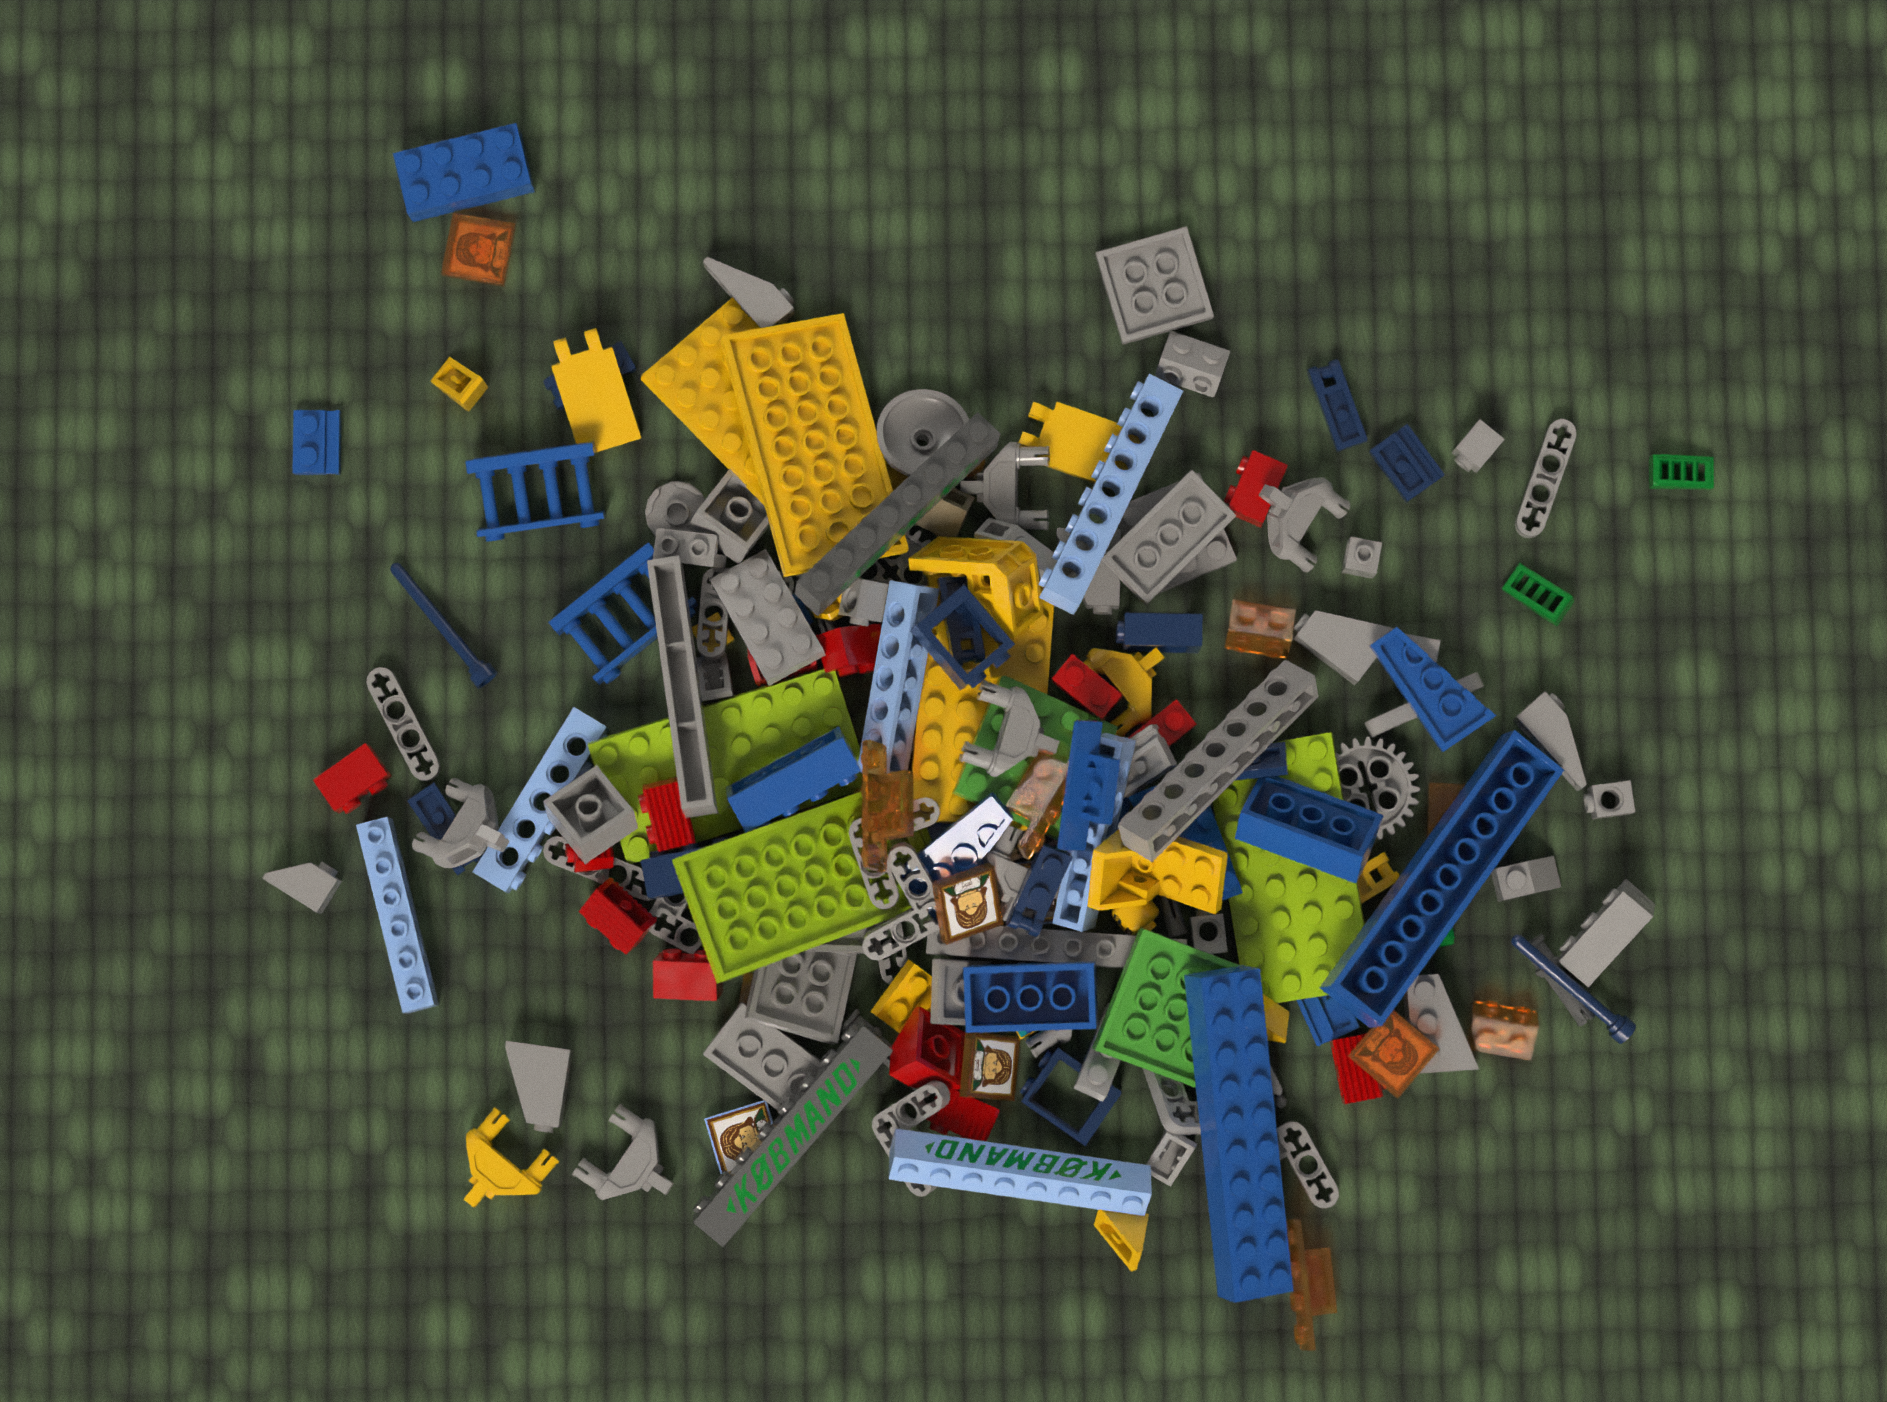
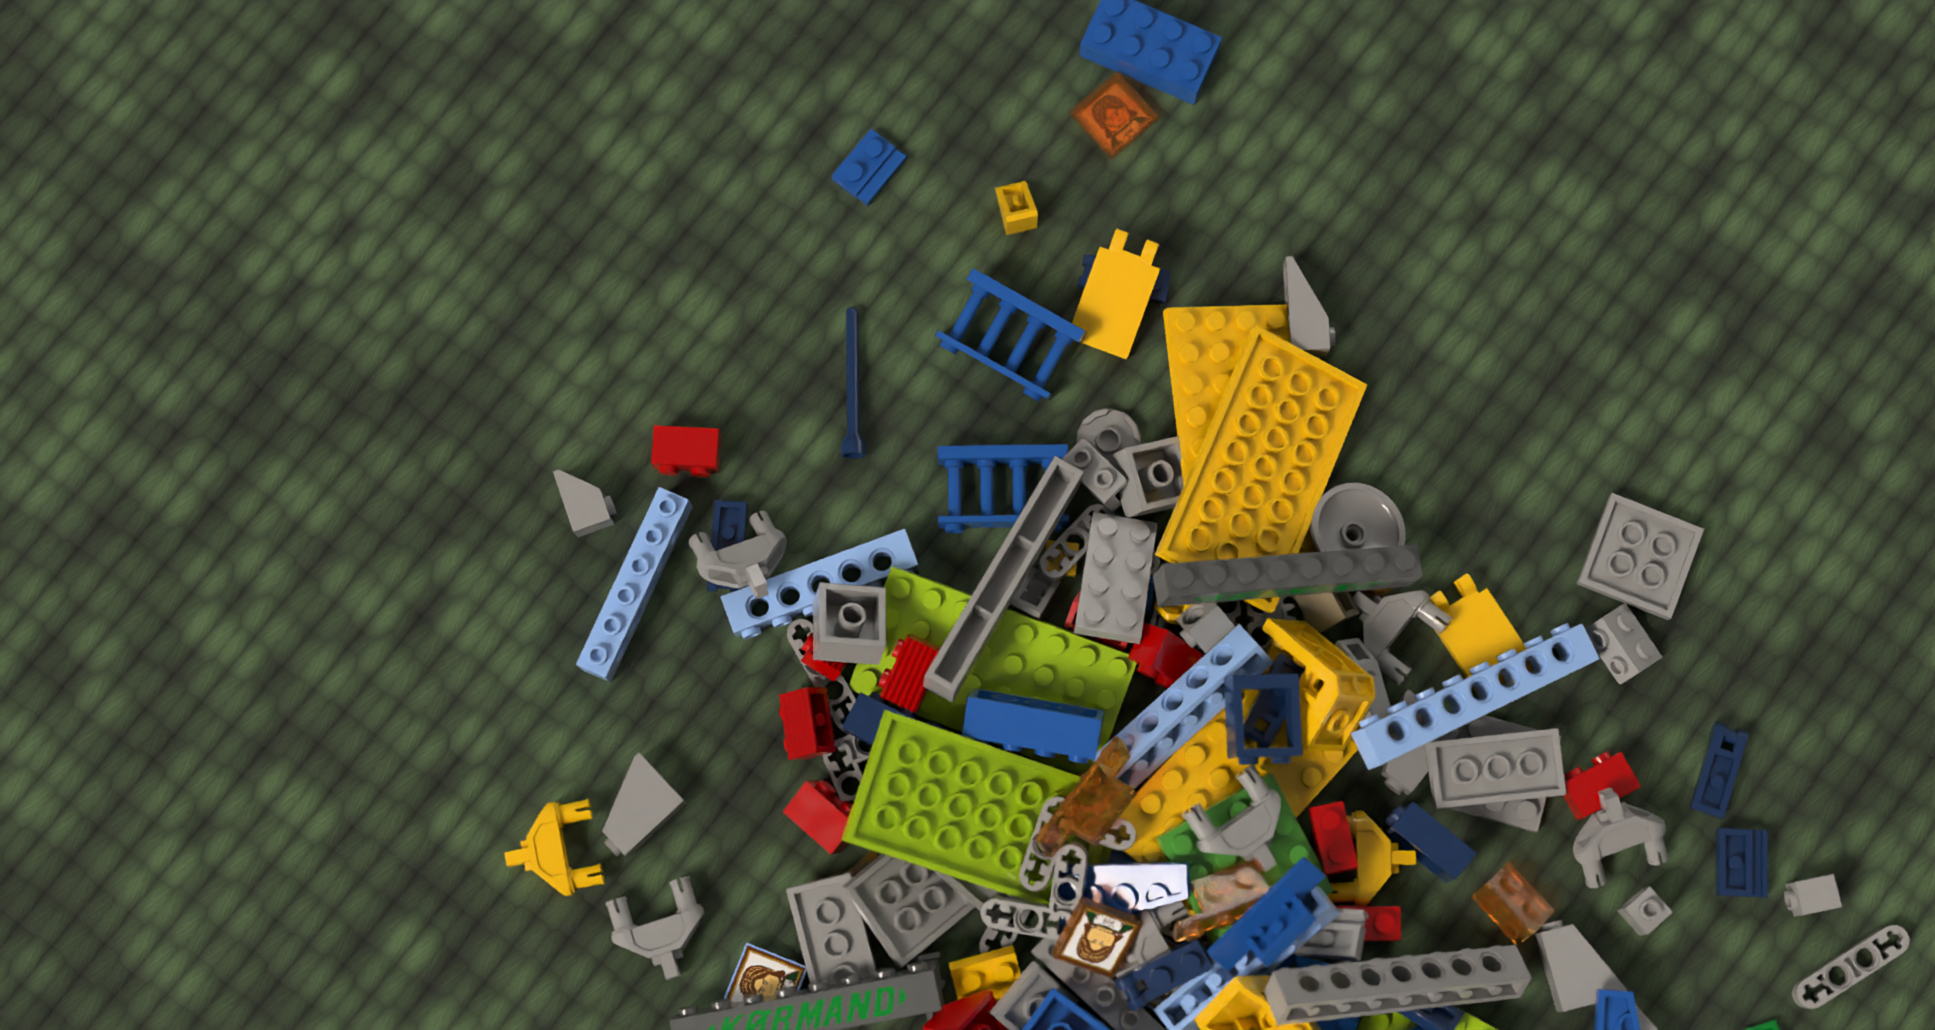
camera: 40 degrees right, 5 degrees down
light grey beam [366,667,441,782] -> none

